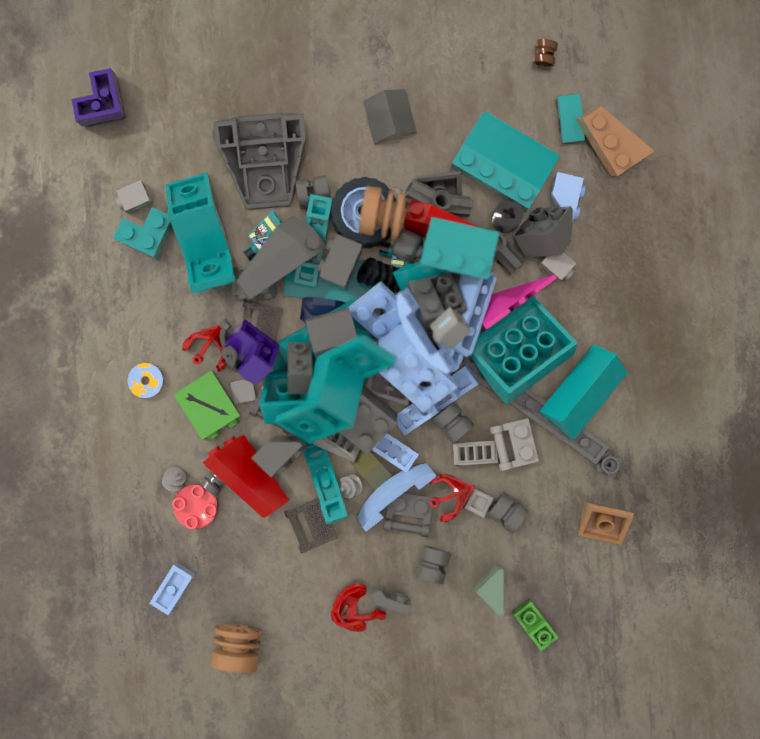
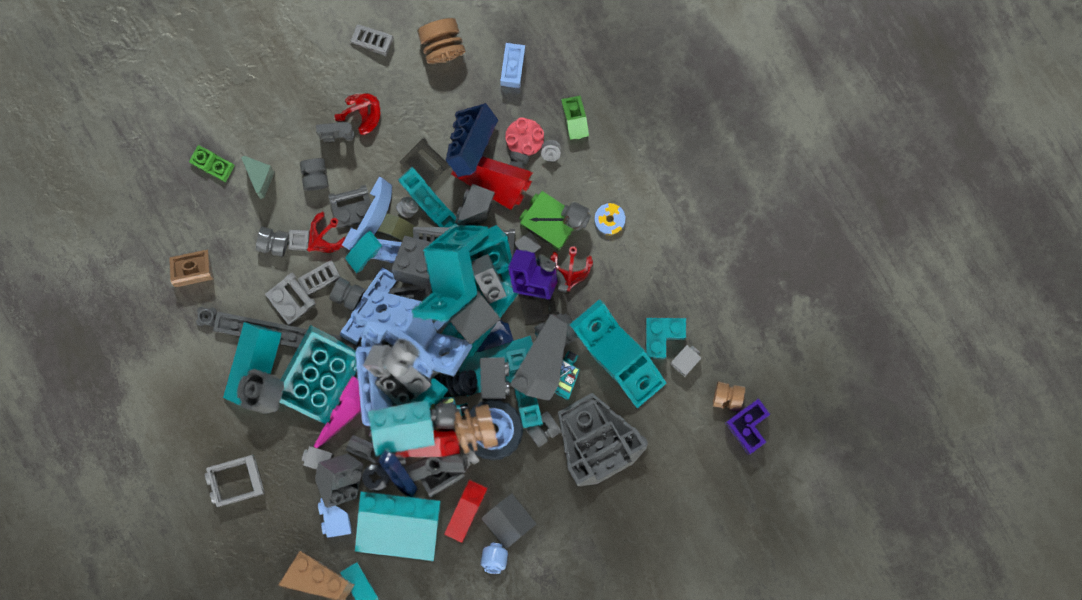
camera: 155 degrees right, 5 degrees down
none -> light grey window [205,455,265,507]
none -> dark grey brick [237,370,284,414]
none -> teal slope [345,231,382,273]
none -> light grey slope [350,24,394,56]
none -> dark blue beam [378,451,418,498]
none -> light grey wheel [382,338,419,377]
none -> red slope [444,480,488,543]
none -> dark blue wedge [446,103,498,177]
none -> light blue head [481,543,508,574]
none -> bright green slope [561,96,589,140]
none -> dark grey head [561,202,591,231]
none -> medium nougat wheel [713,381,745,412]

